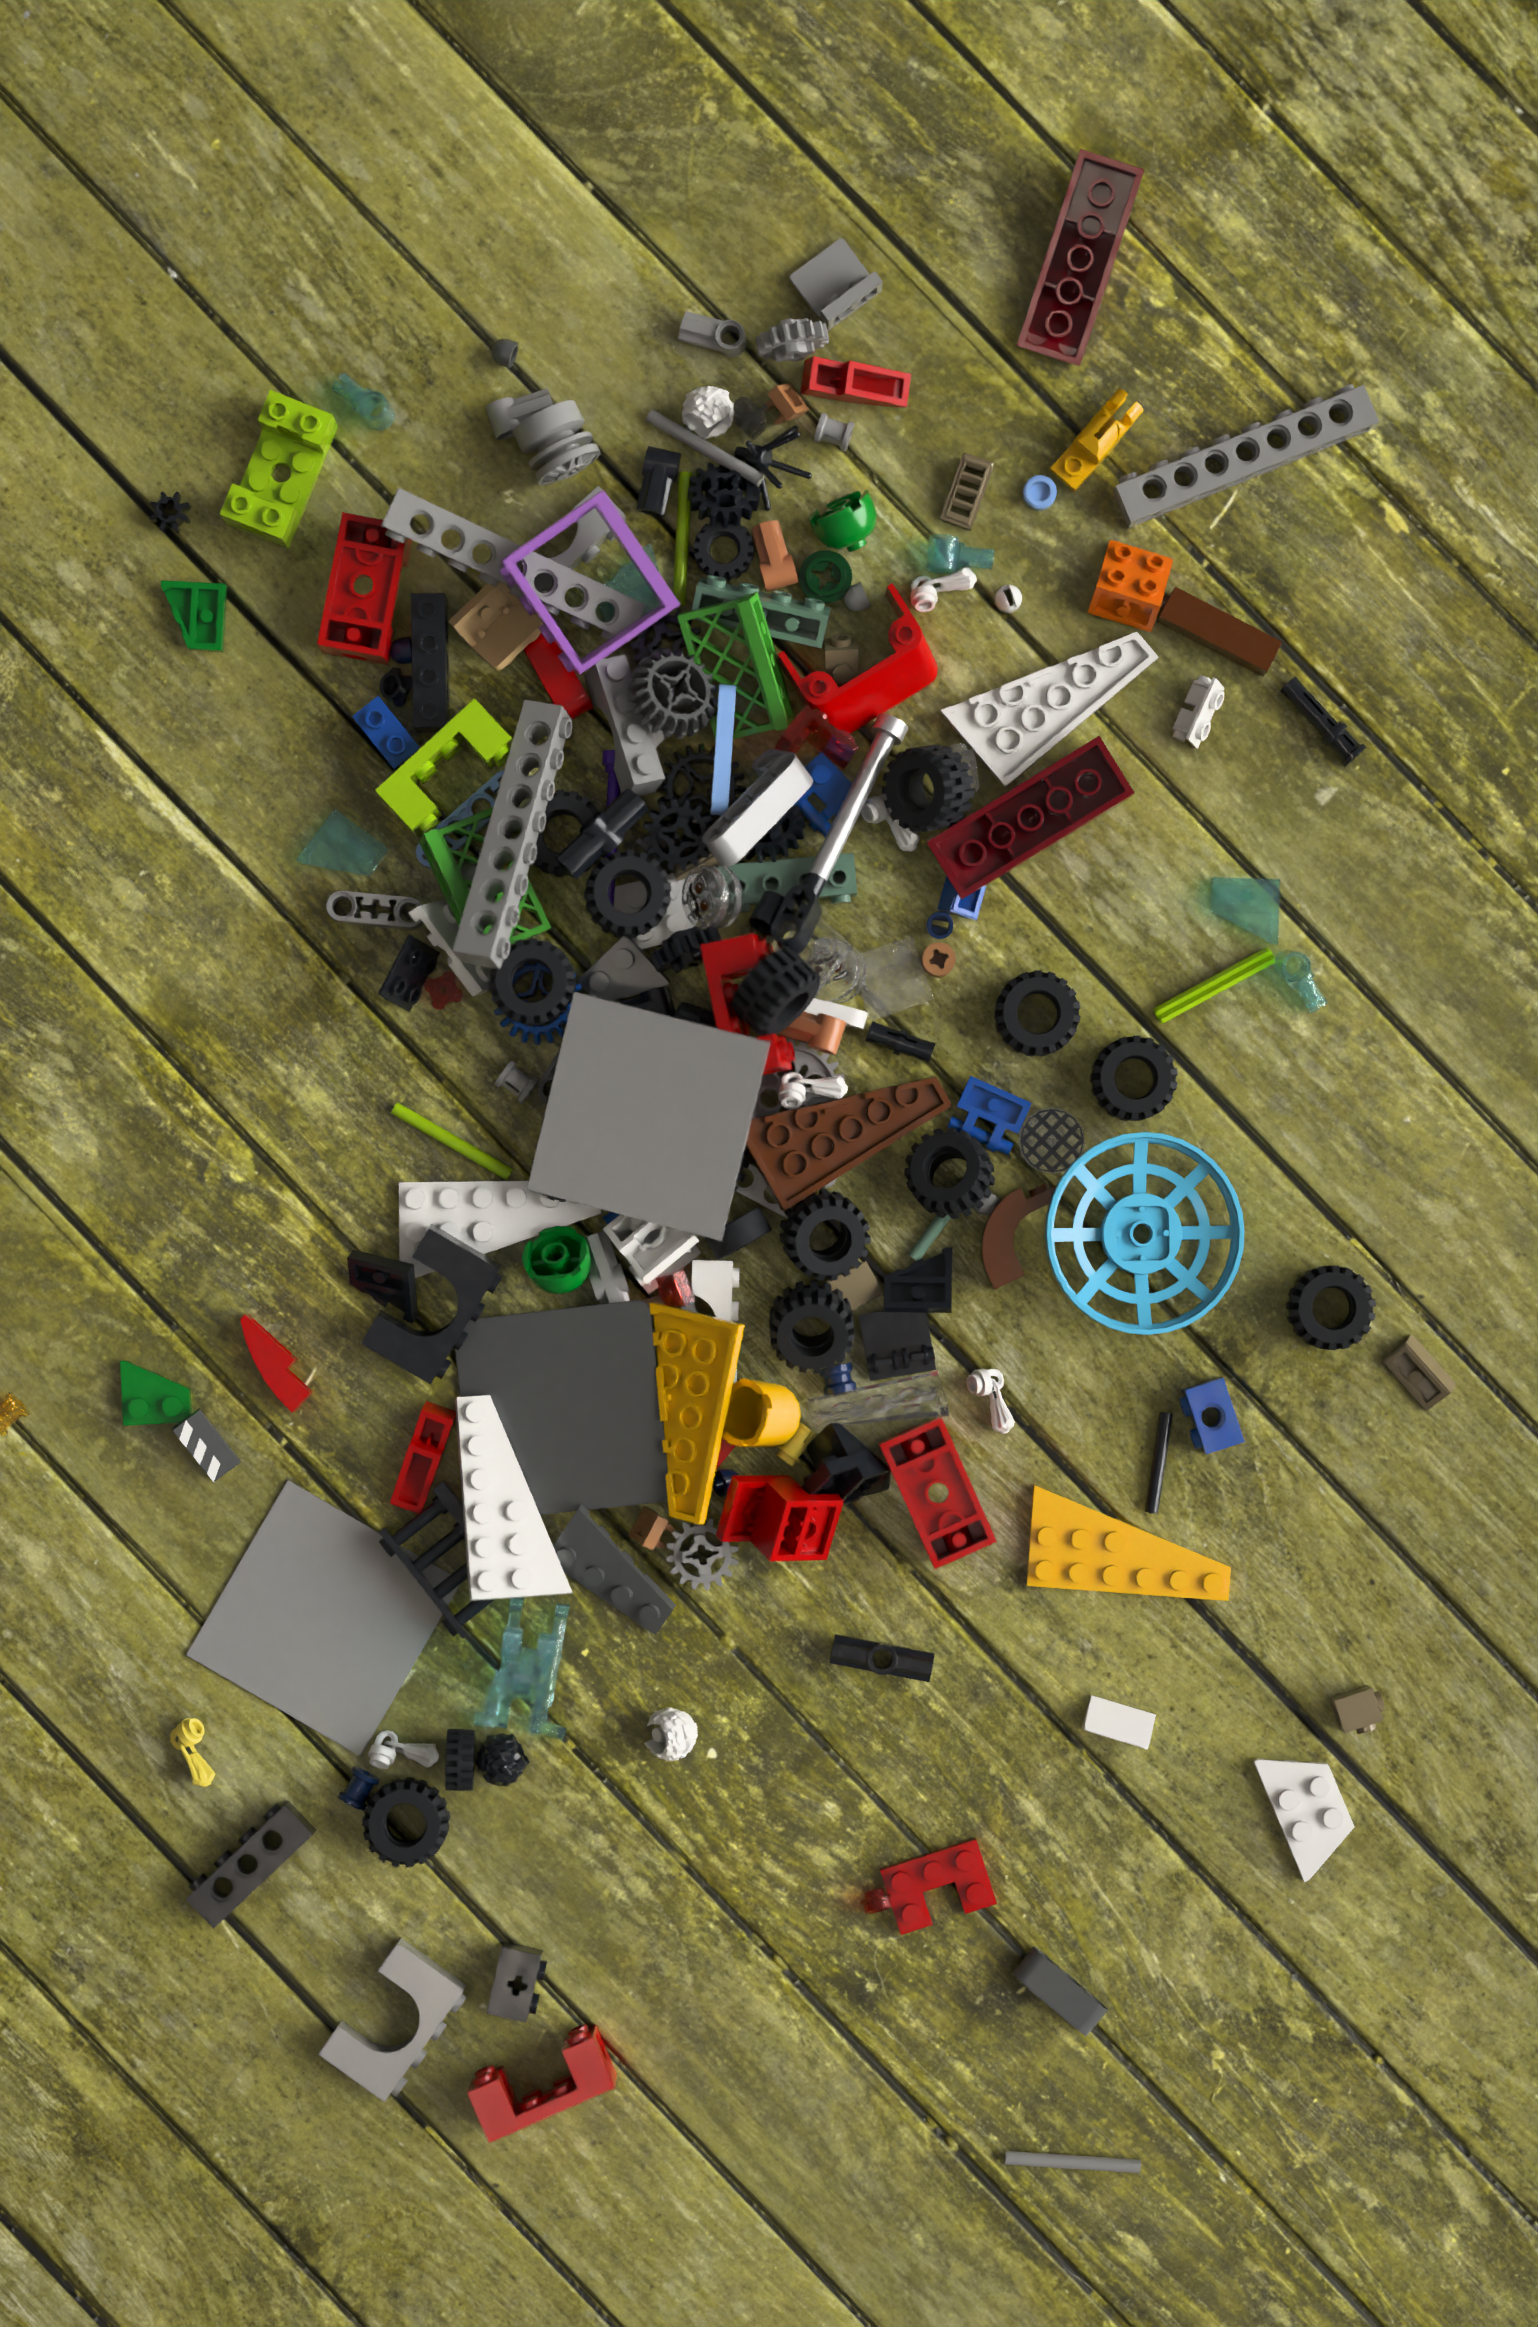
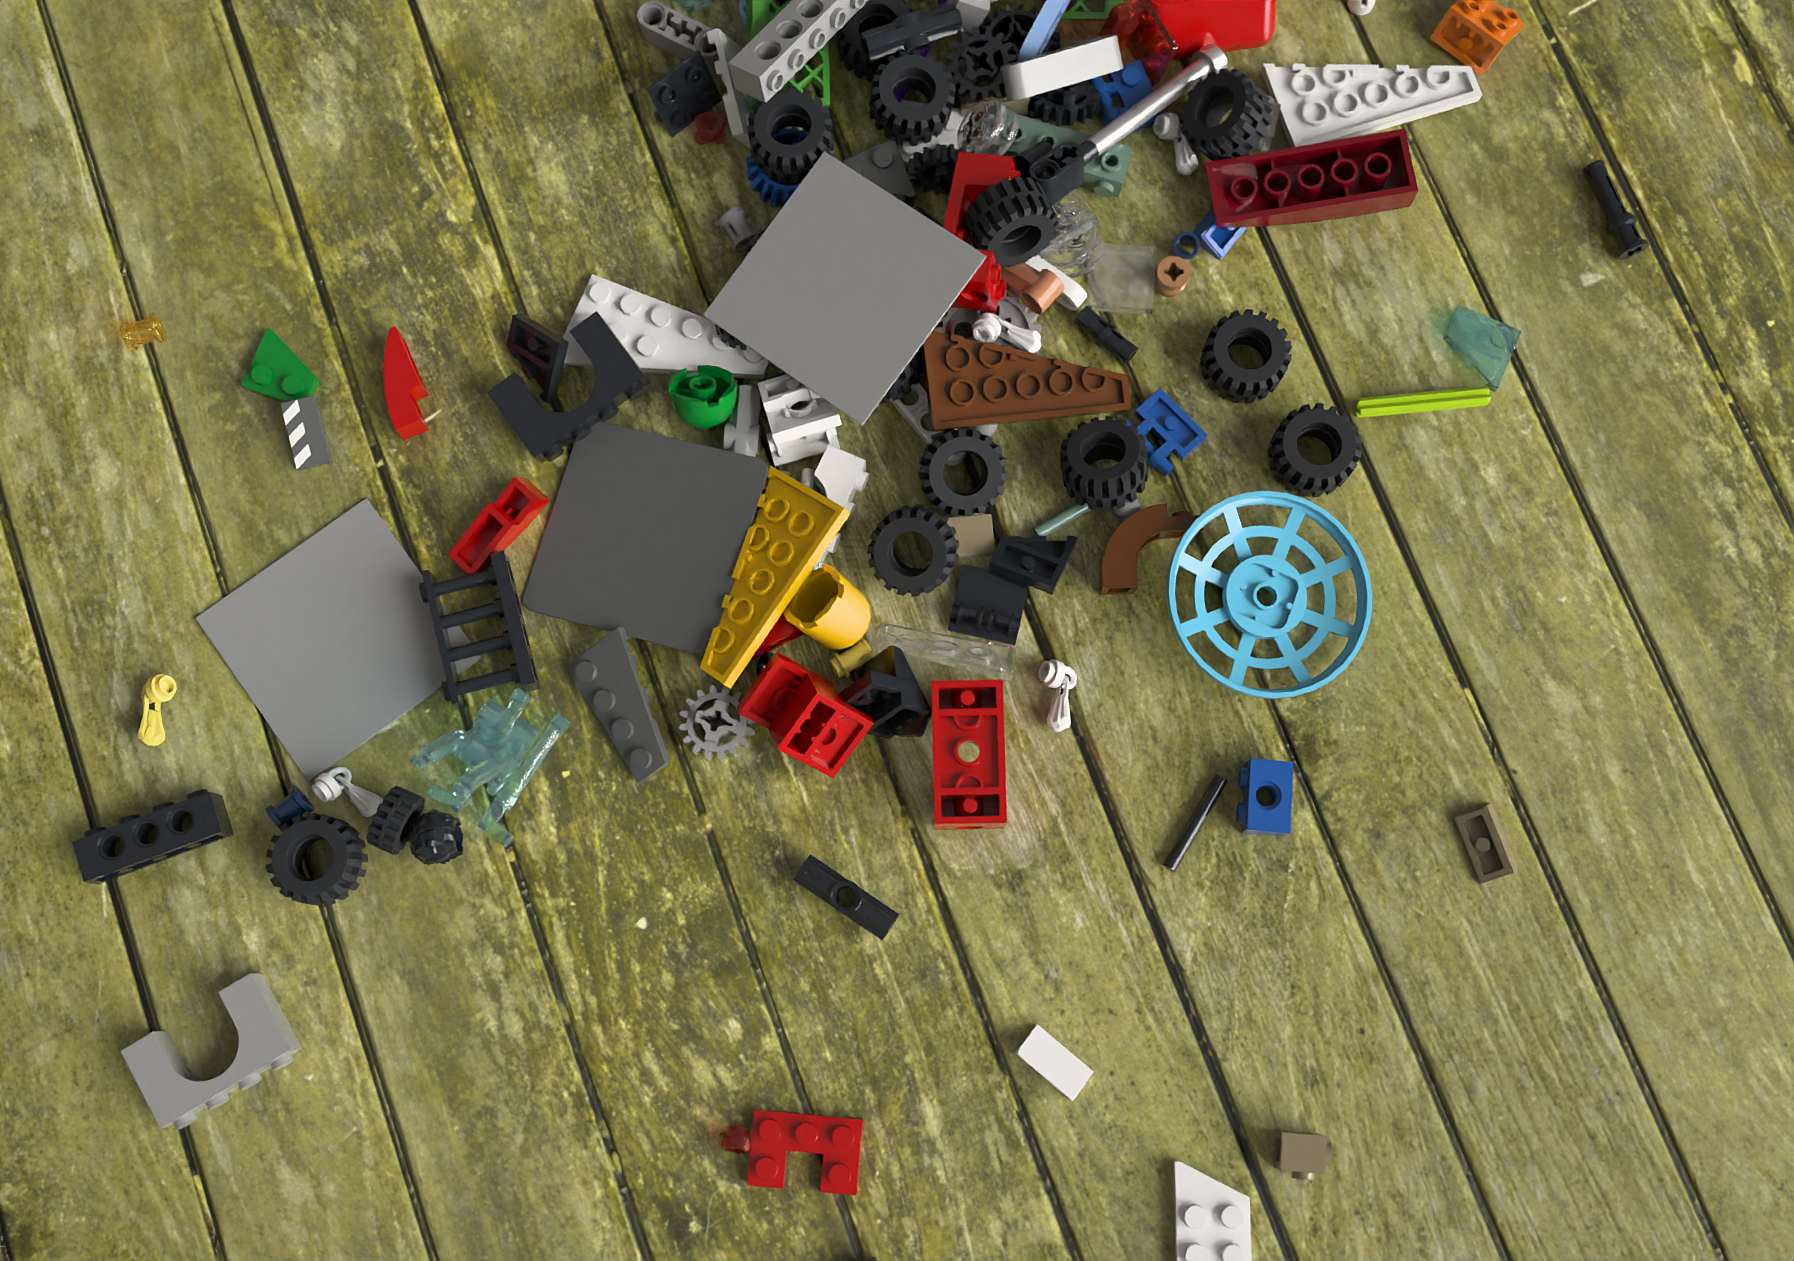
camera: 30 degrees right, 10 degrees down
lime bar [391,1102,514,1181] -> none
white wing [455,1395,572,1601] -> none
red plate [467,2024,617,2143] -> none
black brick [487,1941,547,2023] -> none
medium nougat tile [628,1506,675,1550] -> none
white piece [644,1707,698,1761] -> none
clear red plate [656,1269,696,1308] -> none
black tyre [705,1207,772,1260] -> none
dark blue wheel [820,1362,857,1396] -> none
tile [1018,1107,1086,1174] -> none
yellow wing [1026,1484,1231,1601] -> none
reddish brown brick [1156,587,1282,677] -> none
white hinge [1172,675,1225,749] -> none
clear light blue pin [1274,950,1328,1013] -> none
black tyre [1286,1266,1376,1350] -> none

